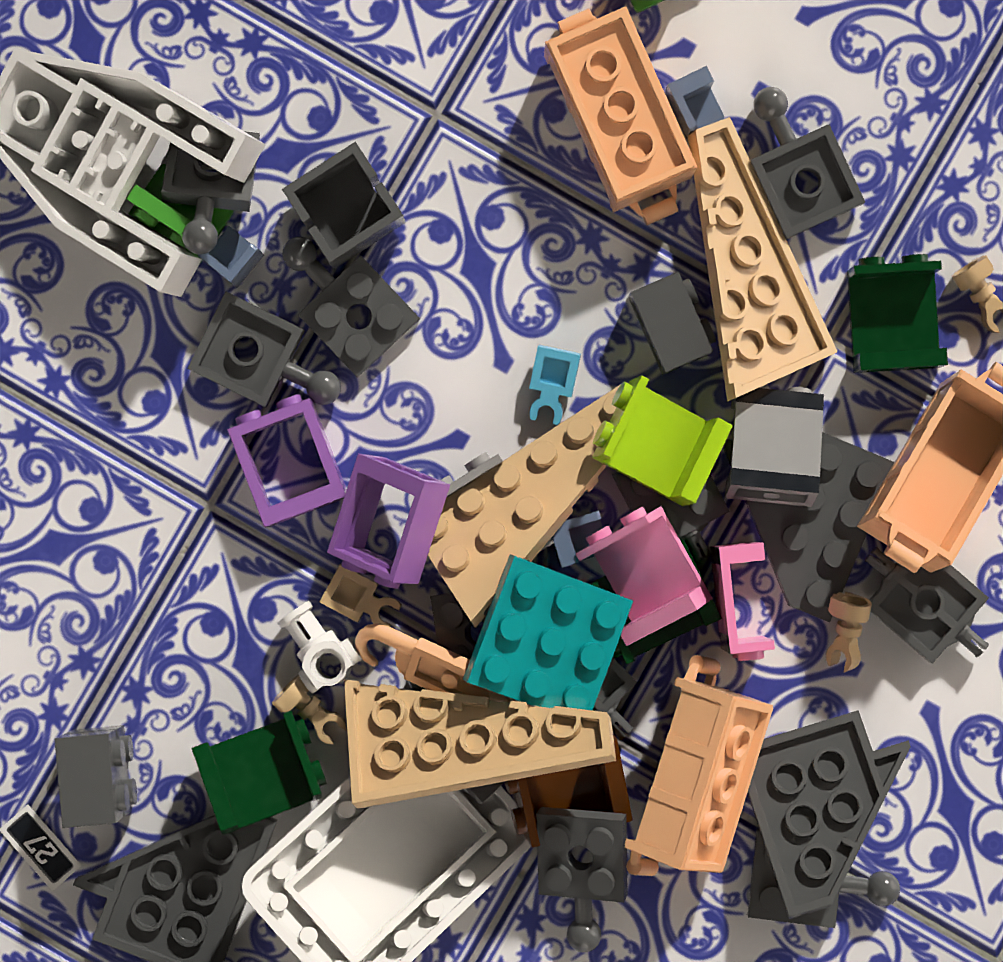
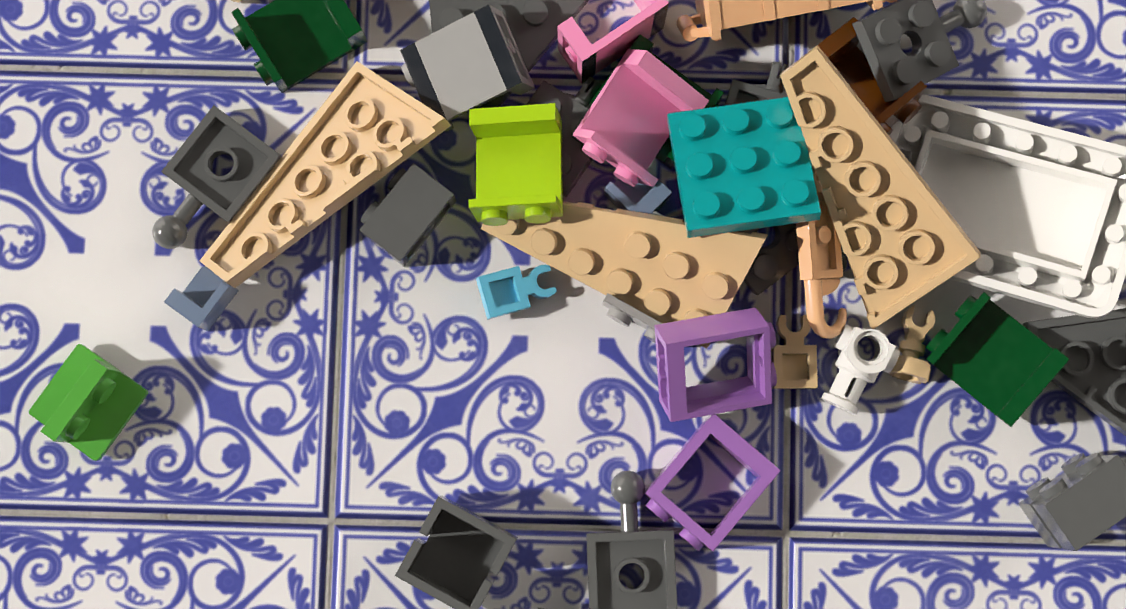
camera: 120 degrees left, 5 degrees down
dark grey plate [282,236,420,378] -> none
light nougat container [544,6,698,226] -> none

